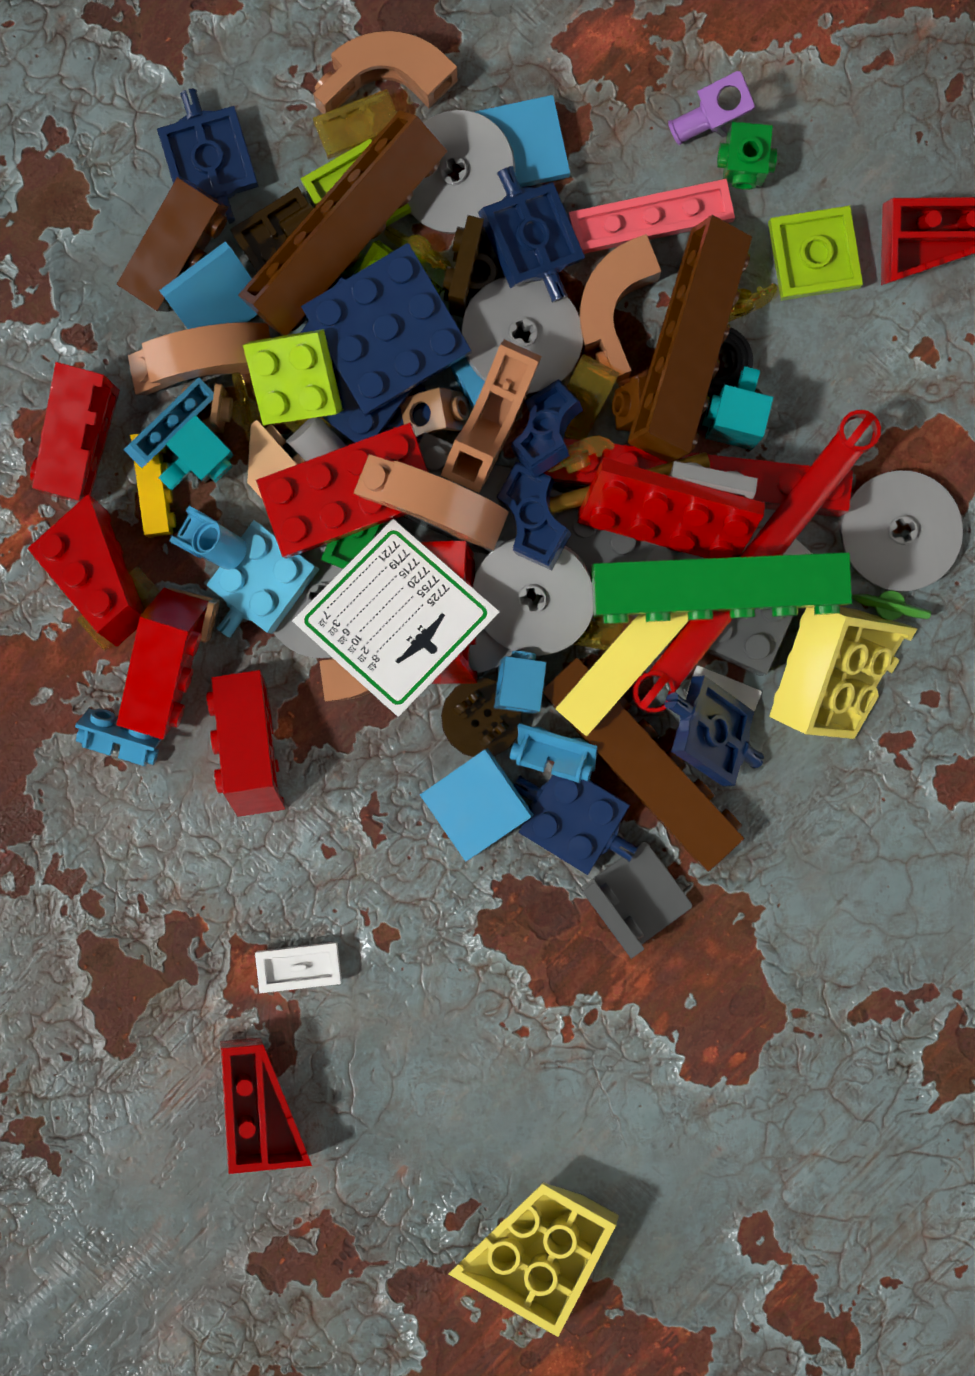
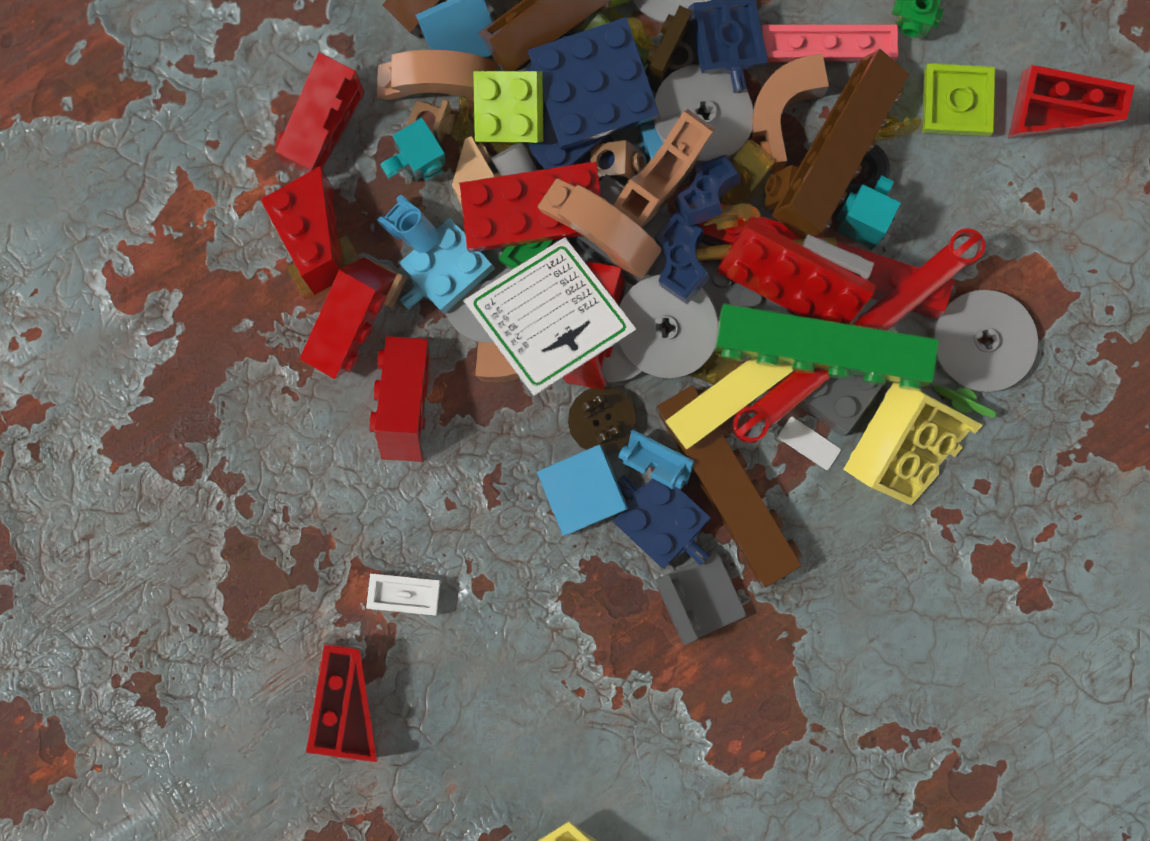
camera: 20 degrees right, 5 degrees down
dark azure hinge [75,709,162,767] -> none
dark azure piece [123,377,214,468] -> none
yellow piece [130,434,176,538] -> none
dark azure brick [494,651,546,714] -> none
dark blue plate [664,675,764,786] -> none

